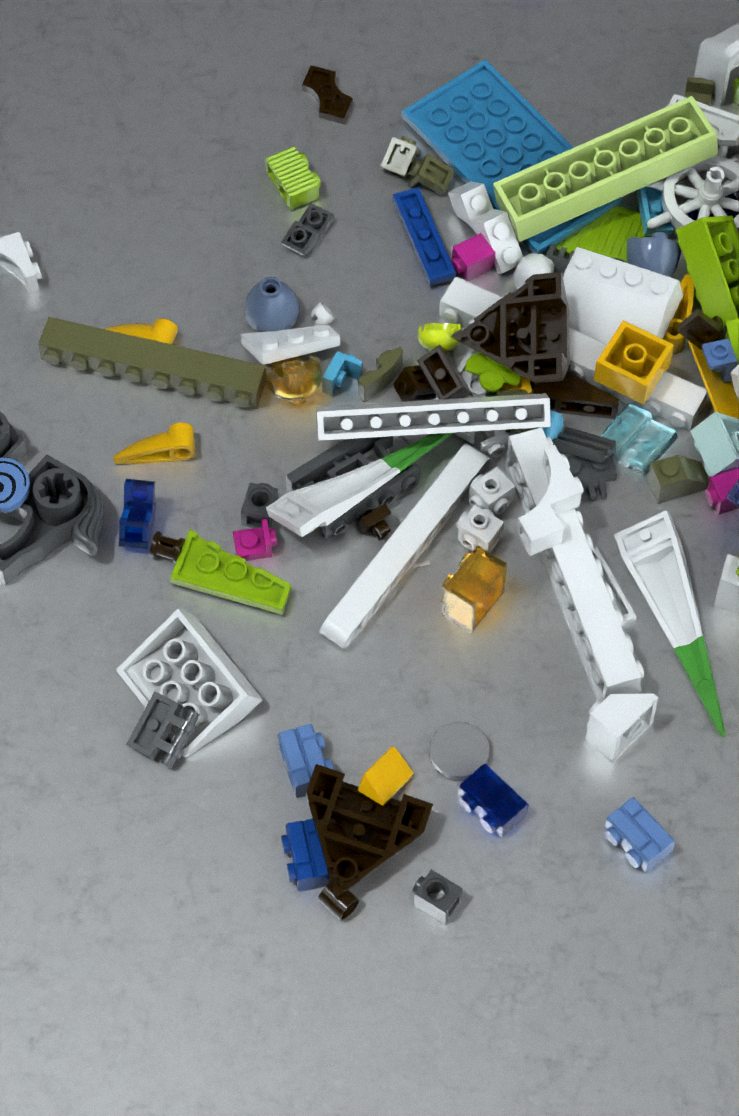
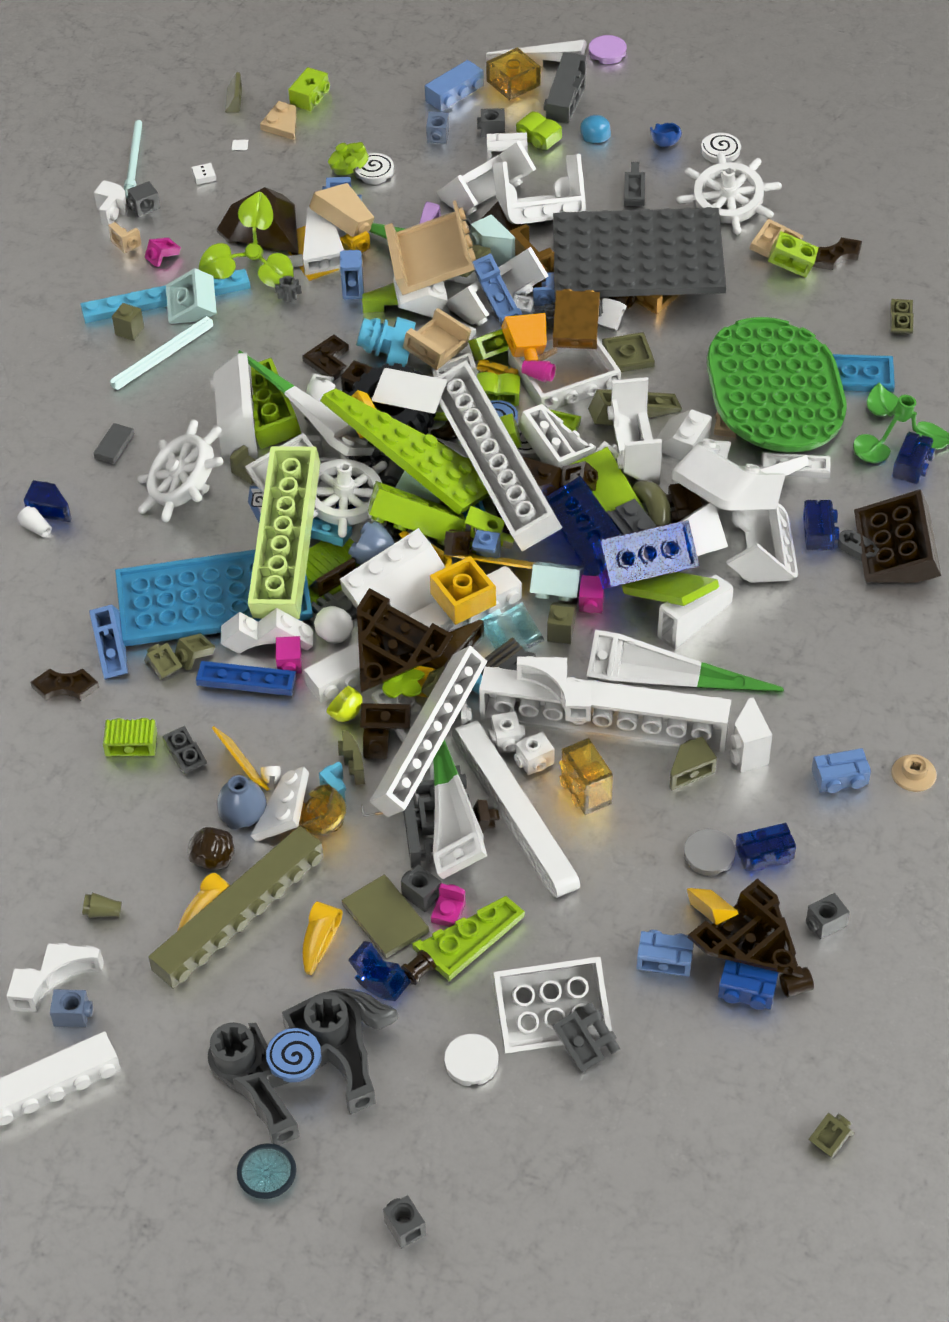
camera: 60 degrees left, 10 degrees down
none -> olive cone [82,892,122,918]
none -> medium blue slope [89,604,128,680]
none -> white piece [138,420,223,522]
none -> dark brown hair [187,827,234,870]
none -> yellow piece [212,726,270,791]
none -> dark brown slope [310,558,356,597]
none -> olive tile [342,874,429,959]
none -> white tile [444,1034,499,1086]
none -> olive slope [669,736,717,791]
none -> olive bracket [808,1112,855,1158]
none -> tan piece [891,754,937,792]

